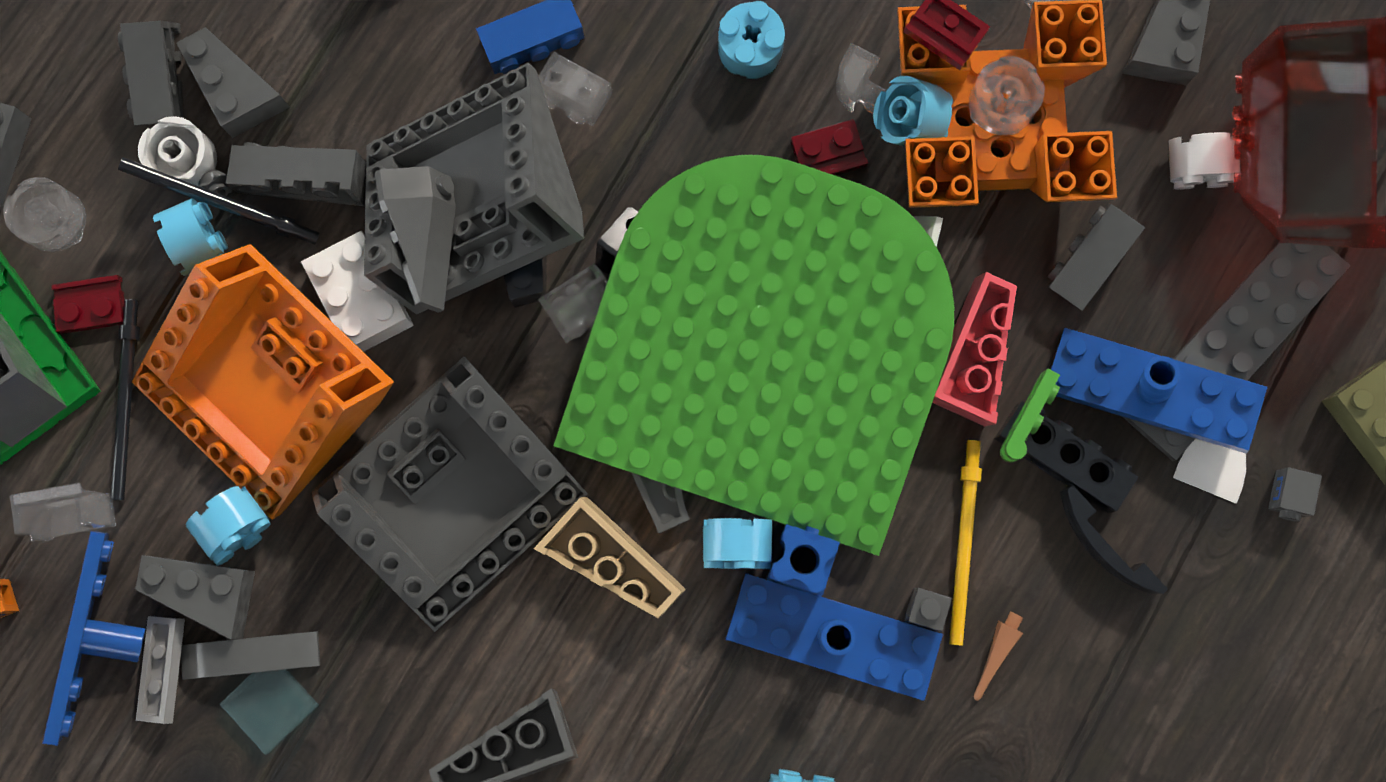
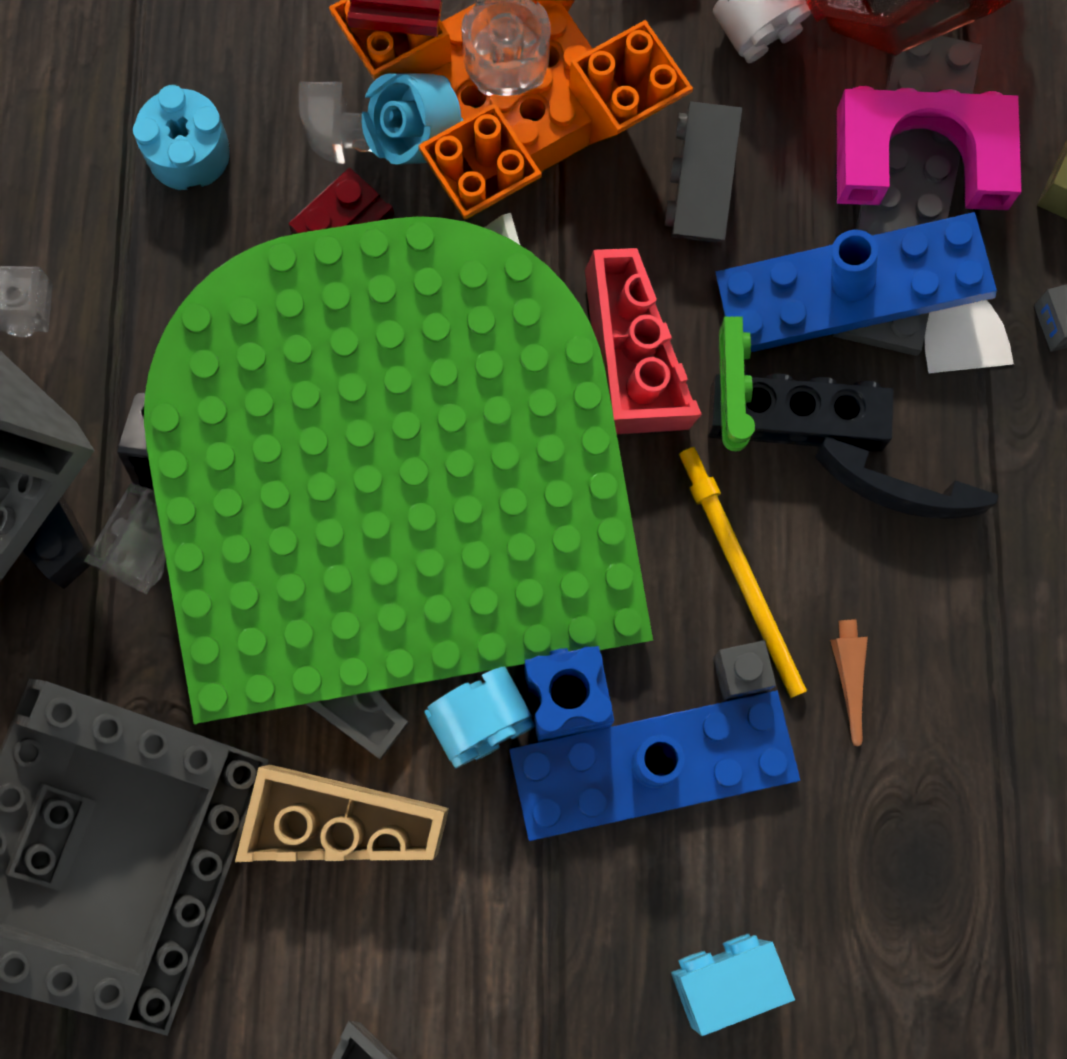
camera: 35 degrees left, 5 degrees down
none -> dark pink arch [837,86,1021,210]

